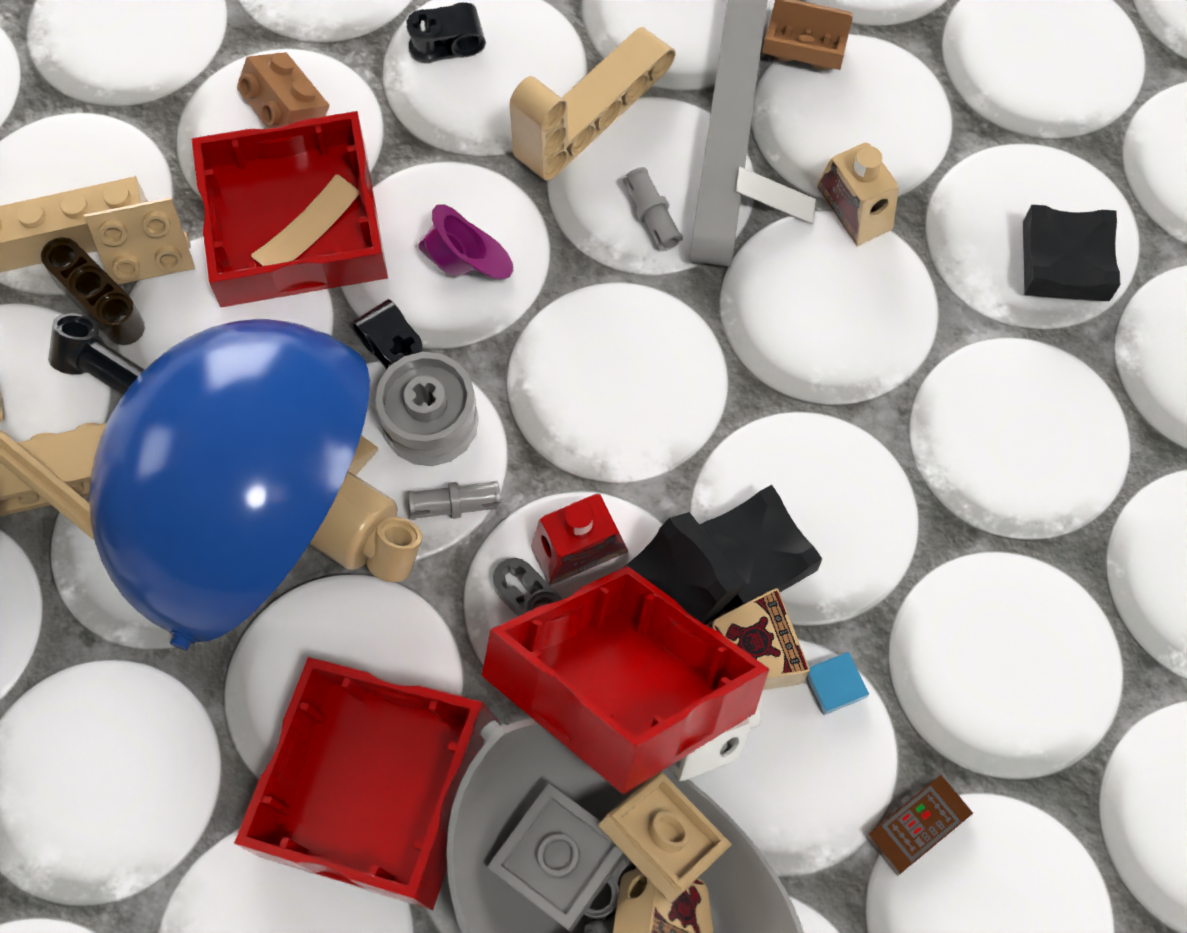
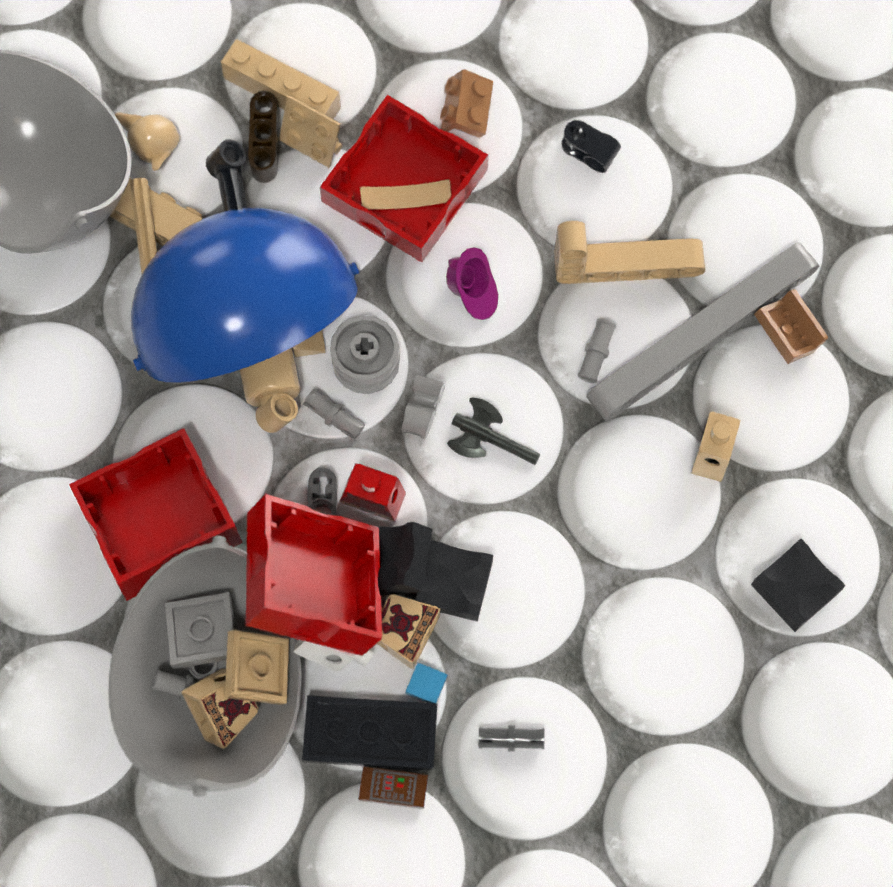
camera: 45 degrees right, 5 degrees up
black piece [352,299,423,370] -> none
white sticker [736,166,816,224] -> none
none -> black plate [302,695,437,771]
none -> light grey leg [401,374,445,439]
none -> pearl dark grey piece [447,397,541,465]
none -> dark grey pin [478,725,545,752]

